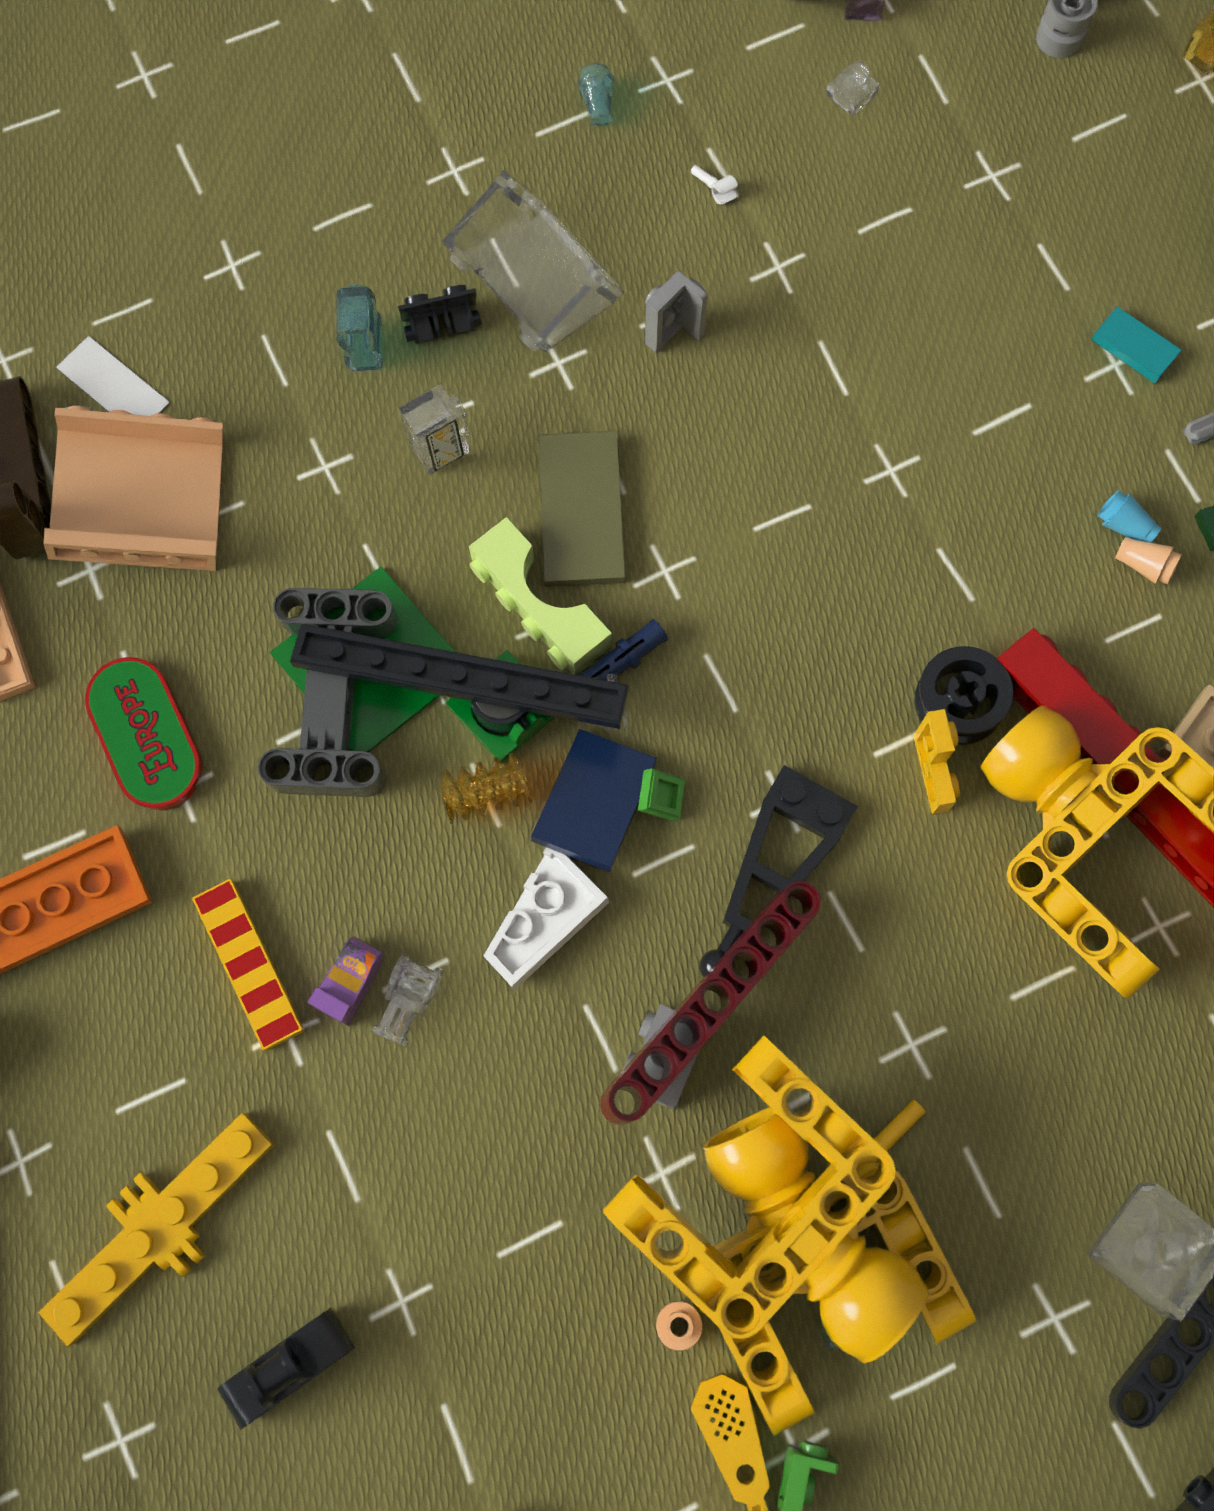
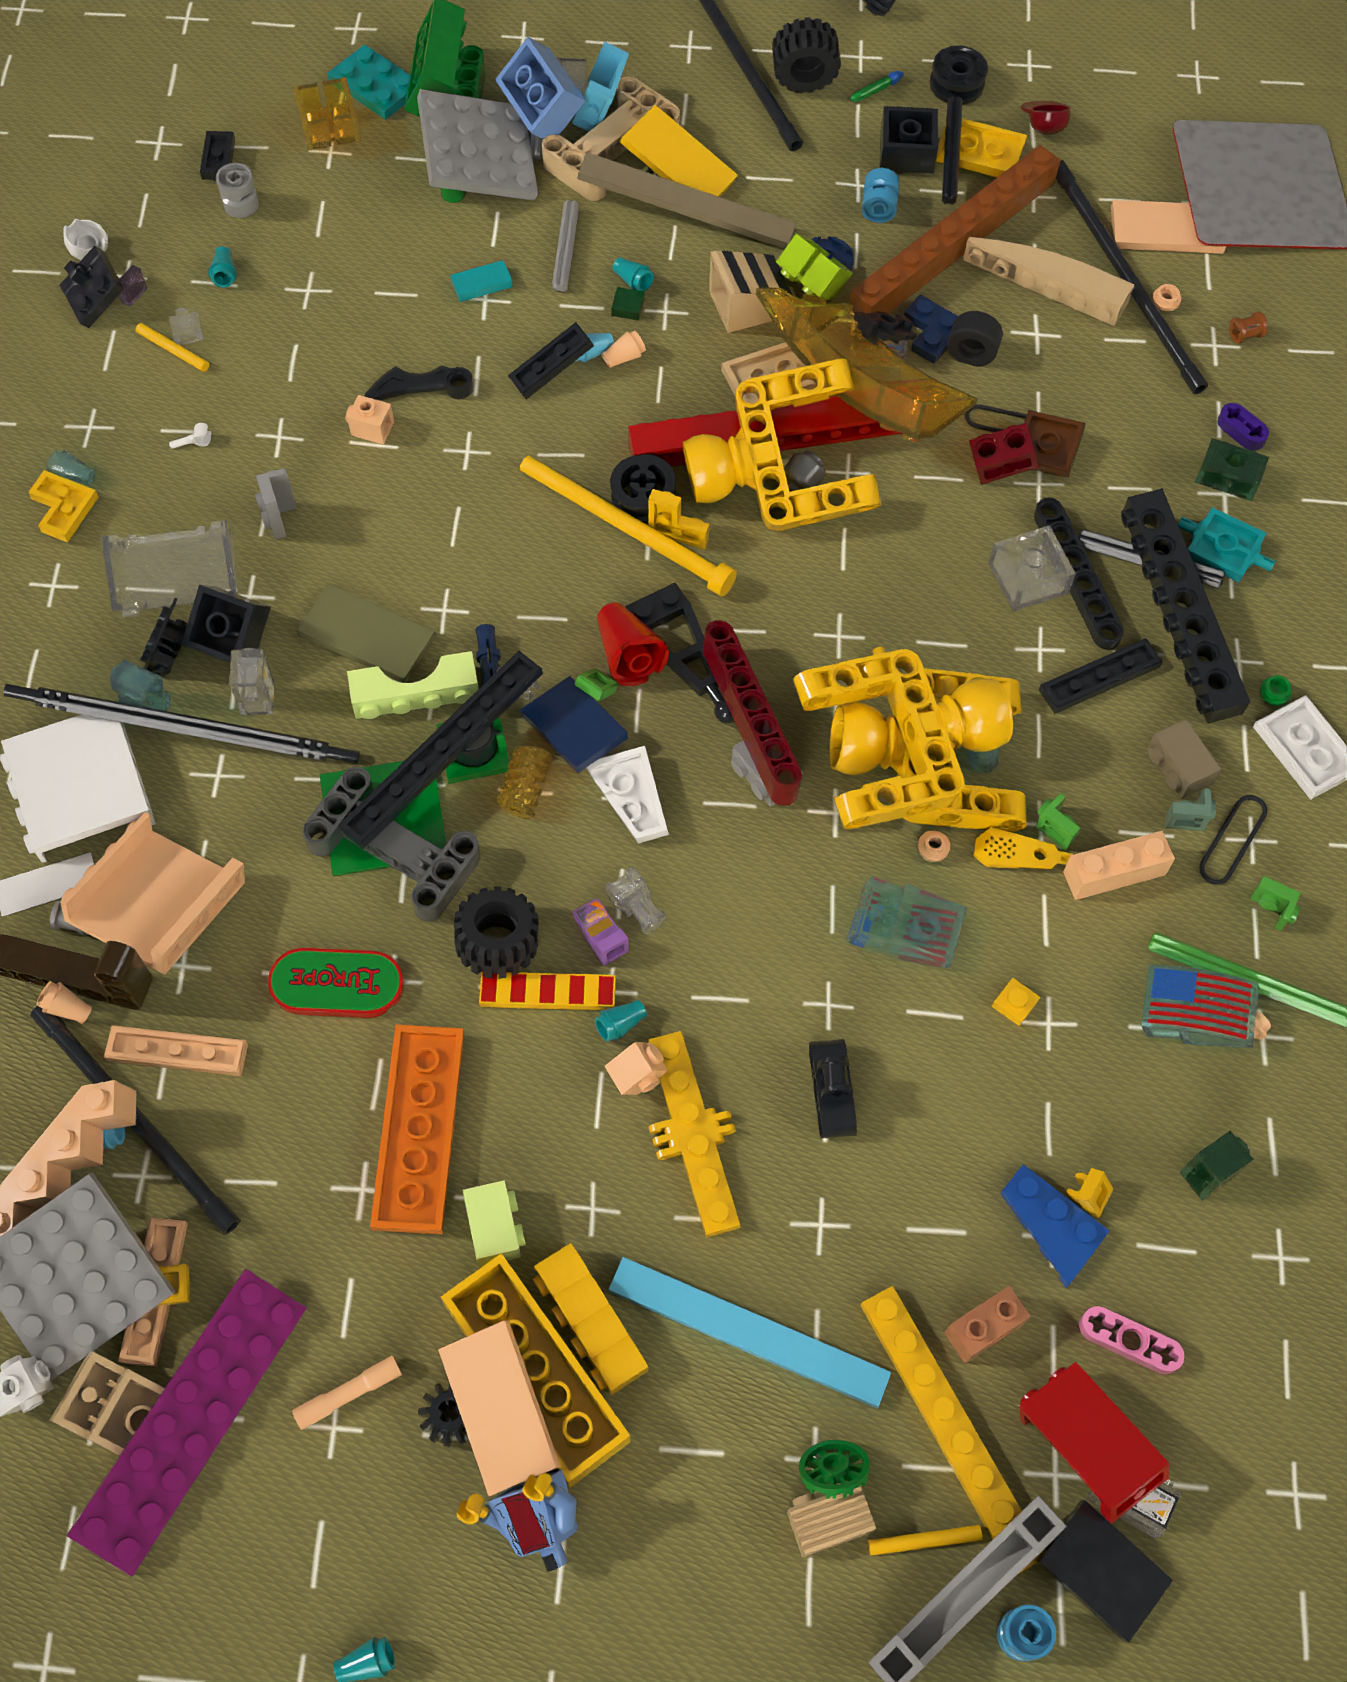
camera: 65 degrees left, 10 degrees down
none -> white panel [0,714,156,863]
none -> axle [4,684,360,764]
none -> yellow plate [28,470,99,543]
none -> yellow bar [136,323,210,372]
none -> black brick [181,584,271,666]
none -> teal cone [208,246,237,288]
none -> light nougat brick [346,395,394,445]
none -> black piece [364,366,474,401]
none -> black tyre [454,886,539,979]
none -> black tile [508,322,594,399]
none -> yellow piece [520,455,737,597]
none -> teal cone [595,999,647,1042]
none -> red cone [597,602,669,686]
none -> light nougat brick [605,1042,668,1095]
none -> dark grey head [784,451,825,492]
none -> clear light blue slope [846,876,967,968]
none -> black tile [1039,638,1163,714]

